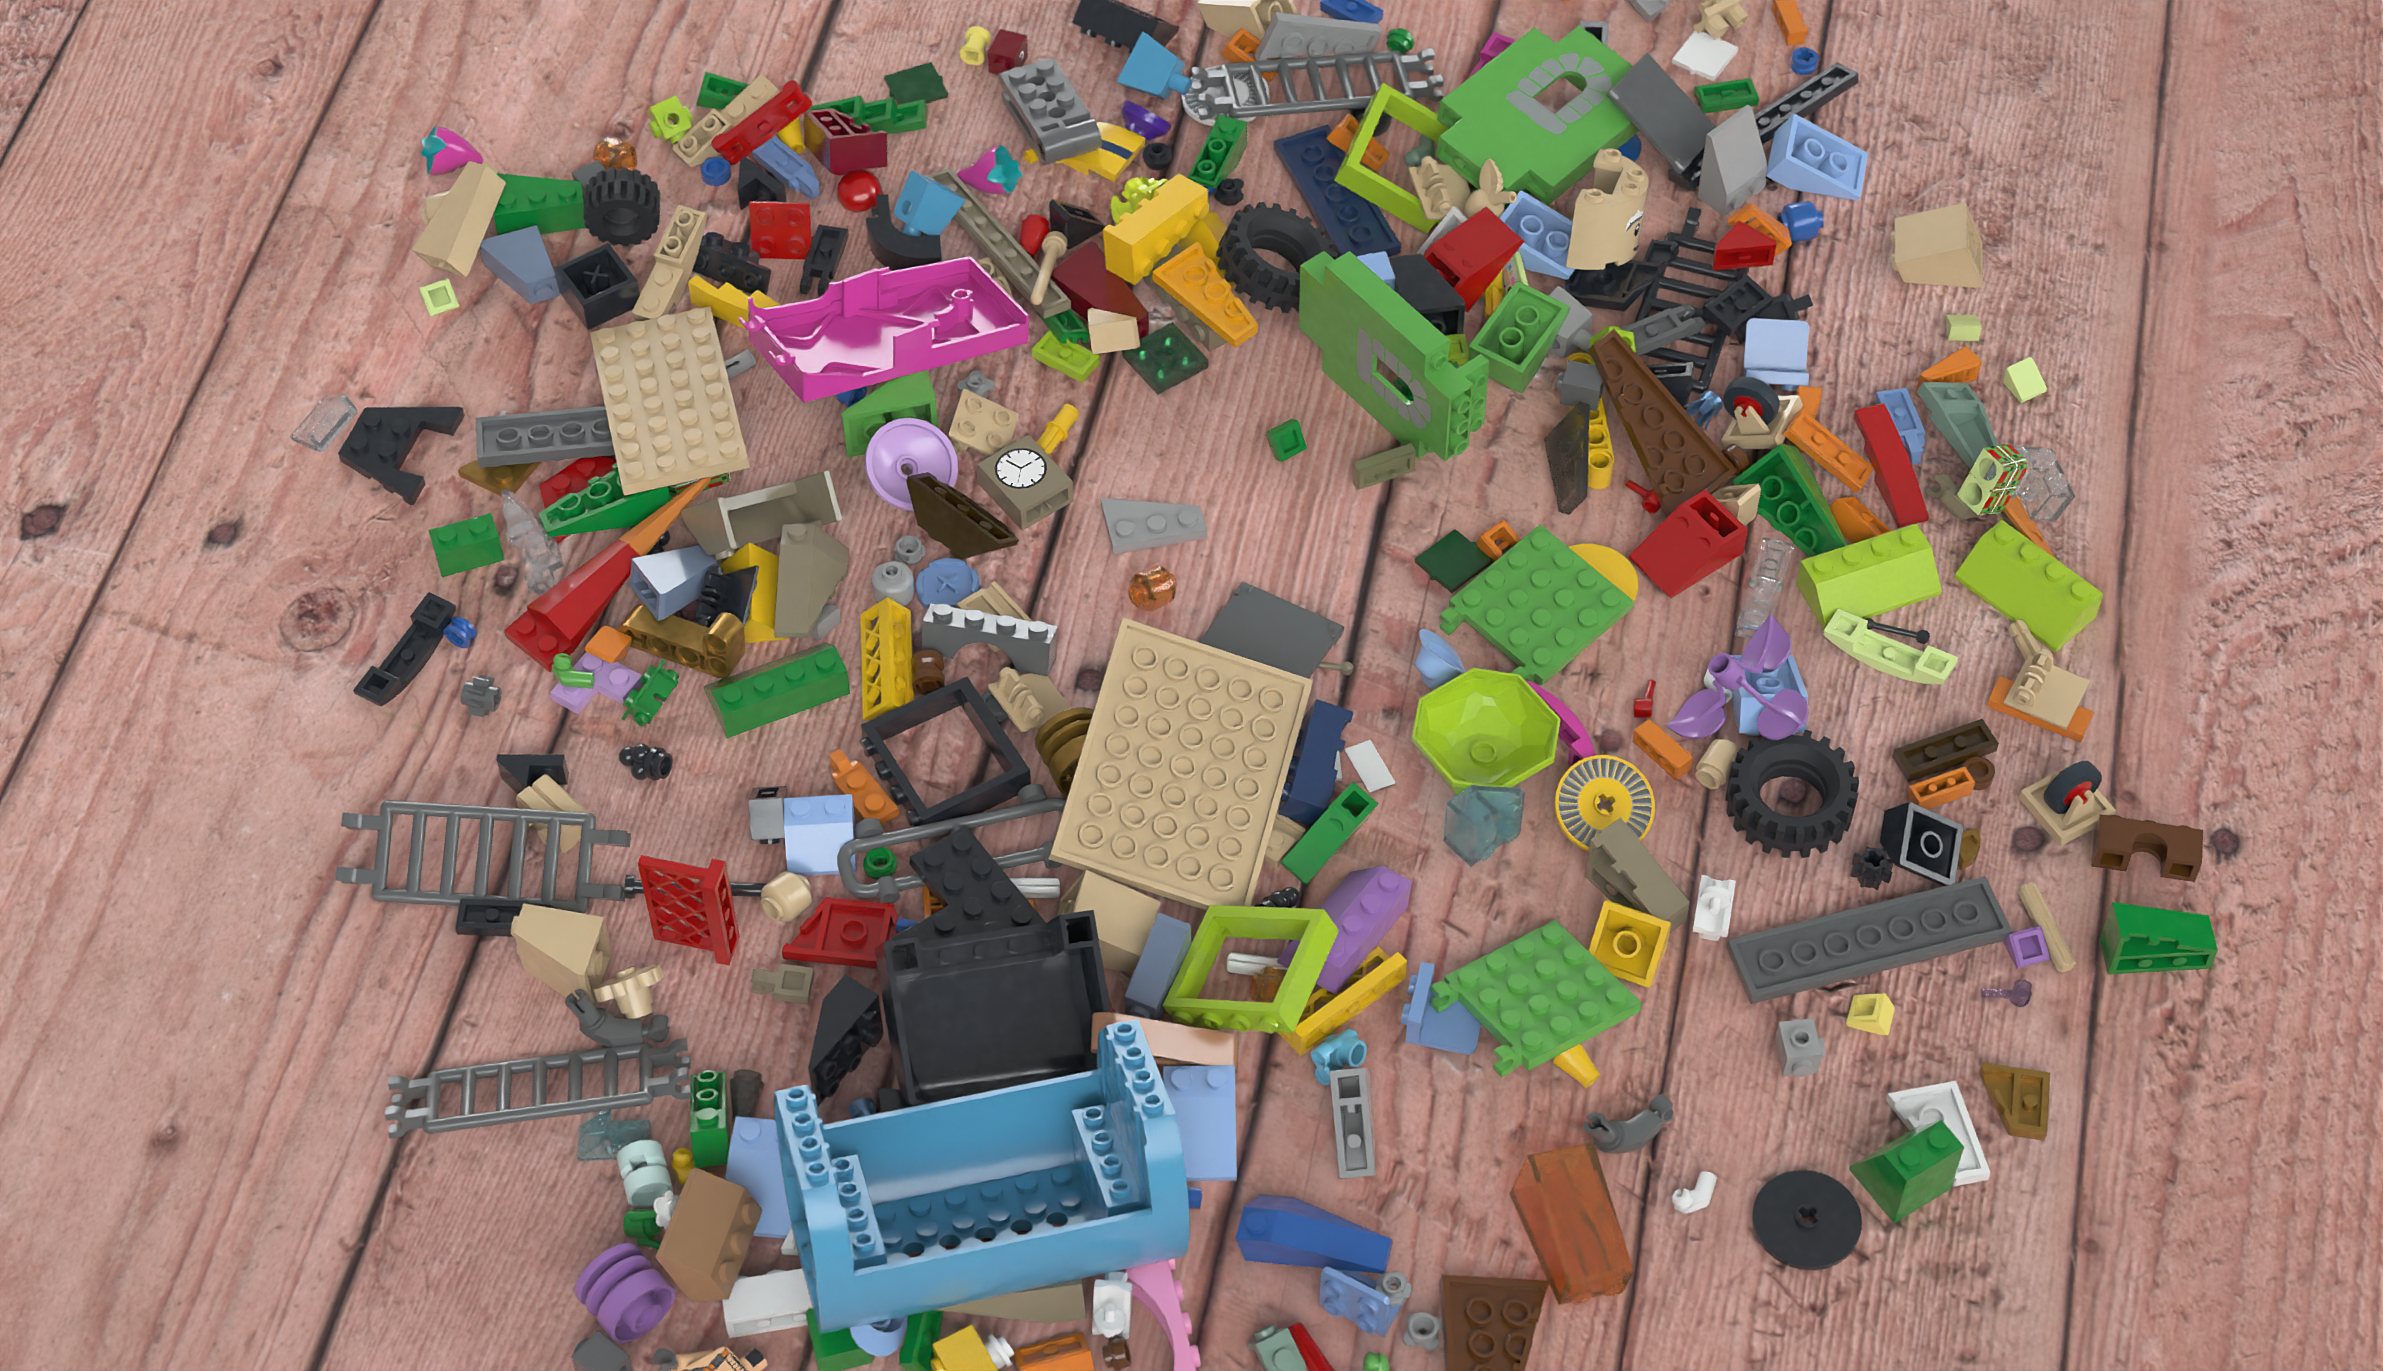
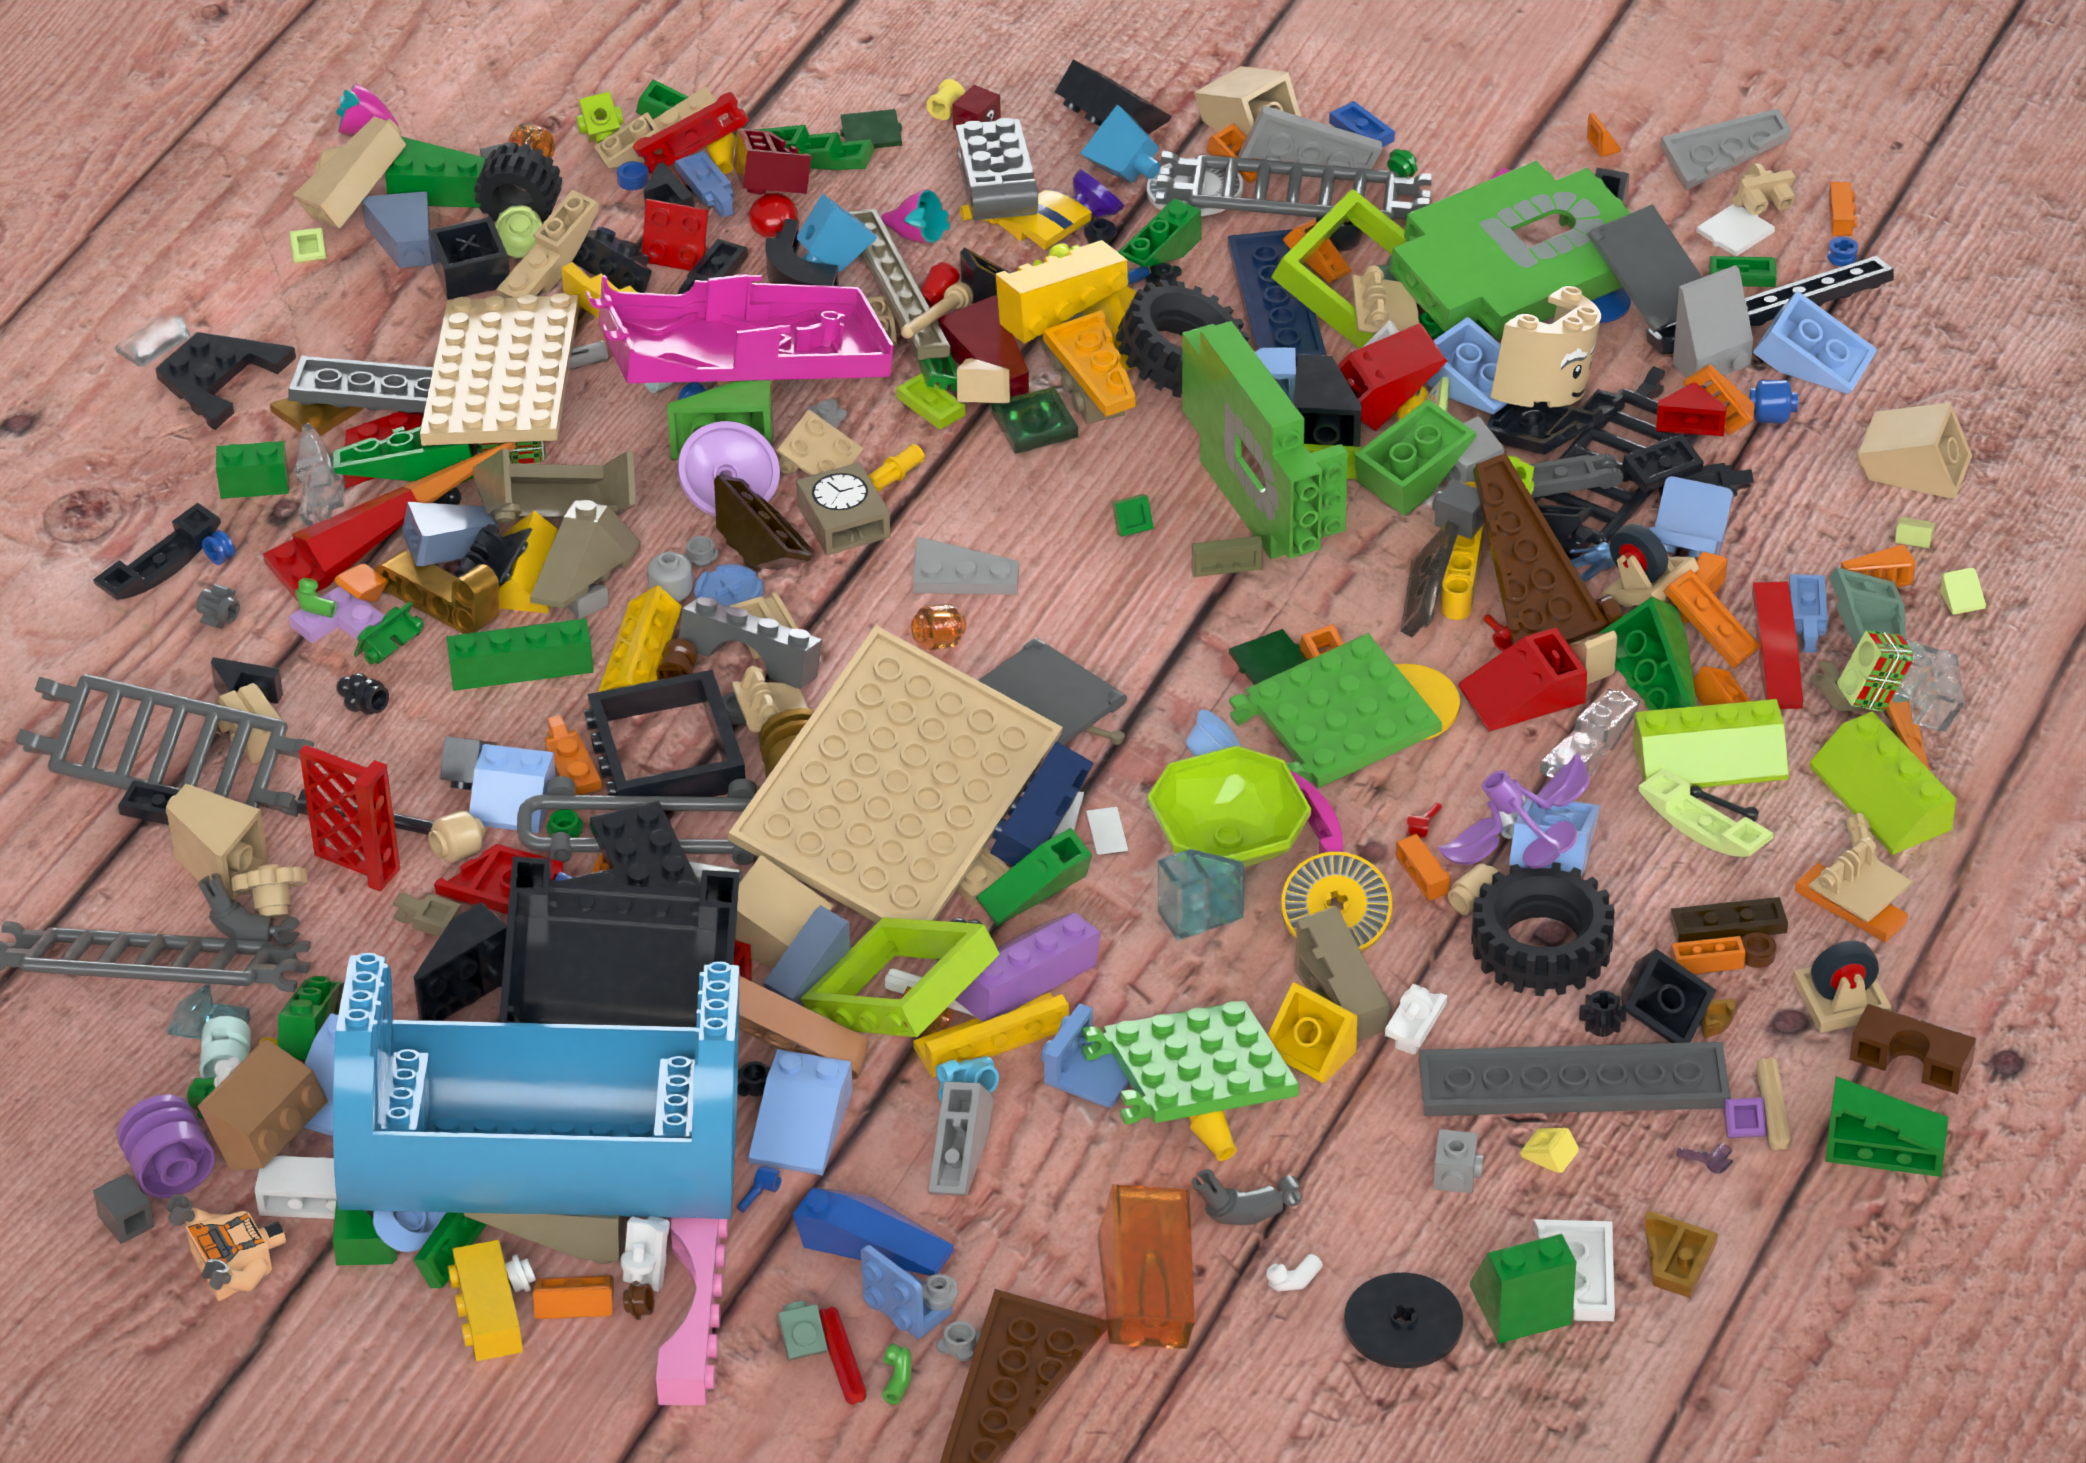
camera: 15 degrees right, 10 degrees down
tan piece [1463,158,1517,219] -> none
none -> yellowish green hair [495,205,543,259]

